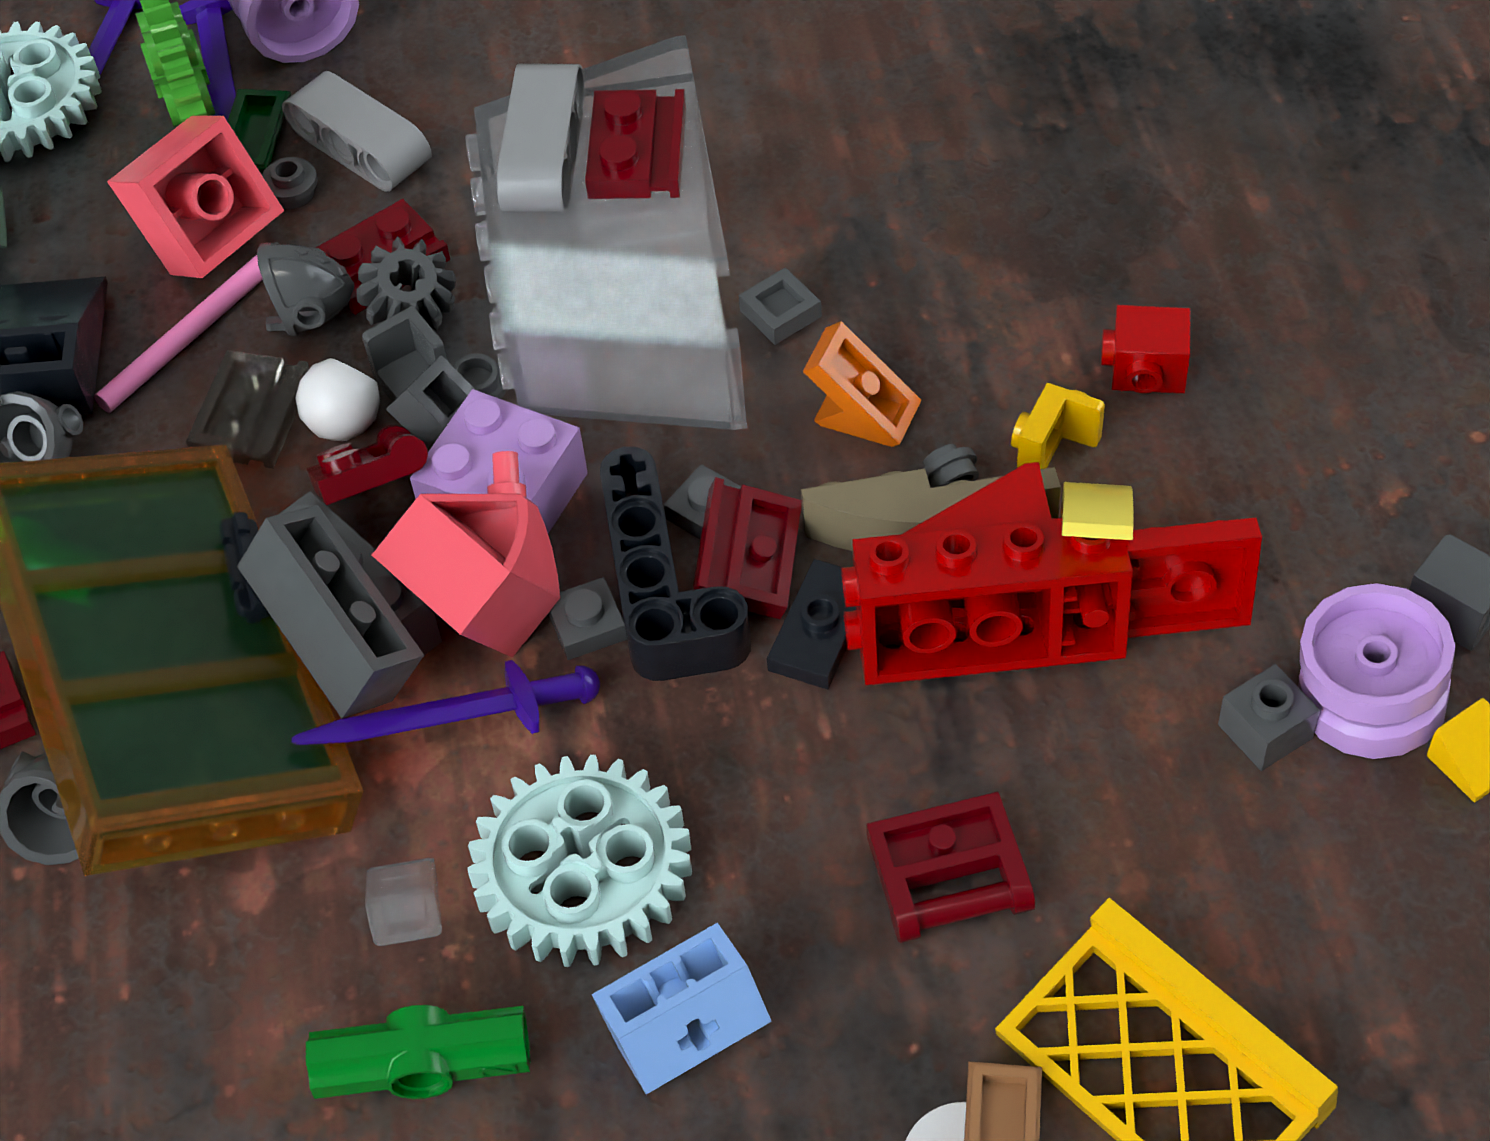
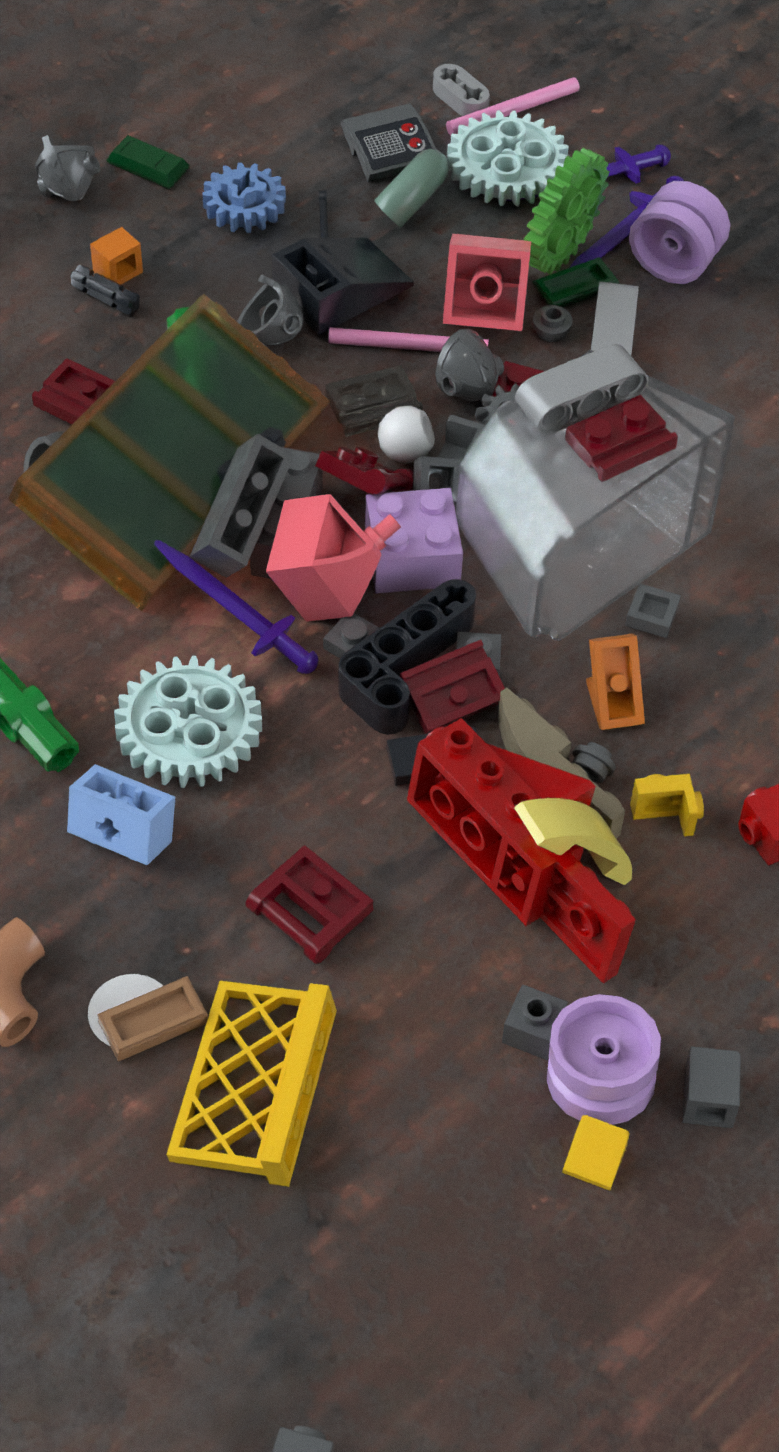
camera: 50 degrees right, 0 degrees up
clear slope [365,858,442,946] -> none

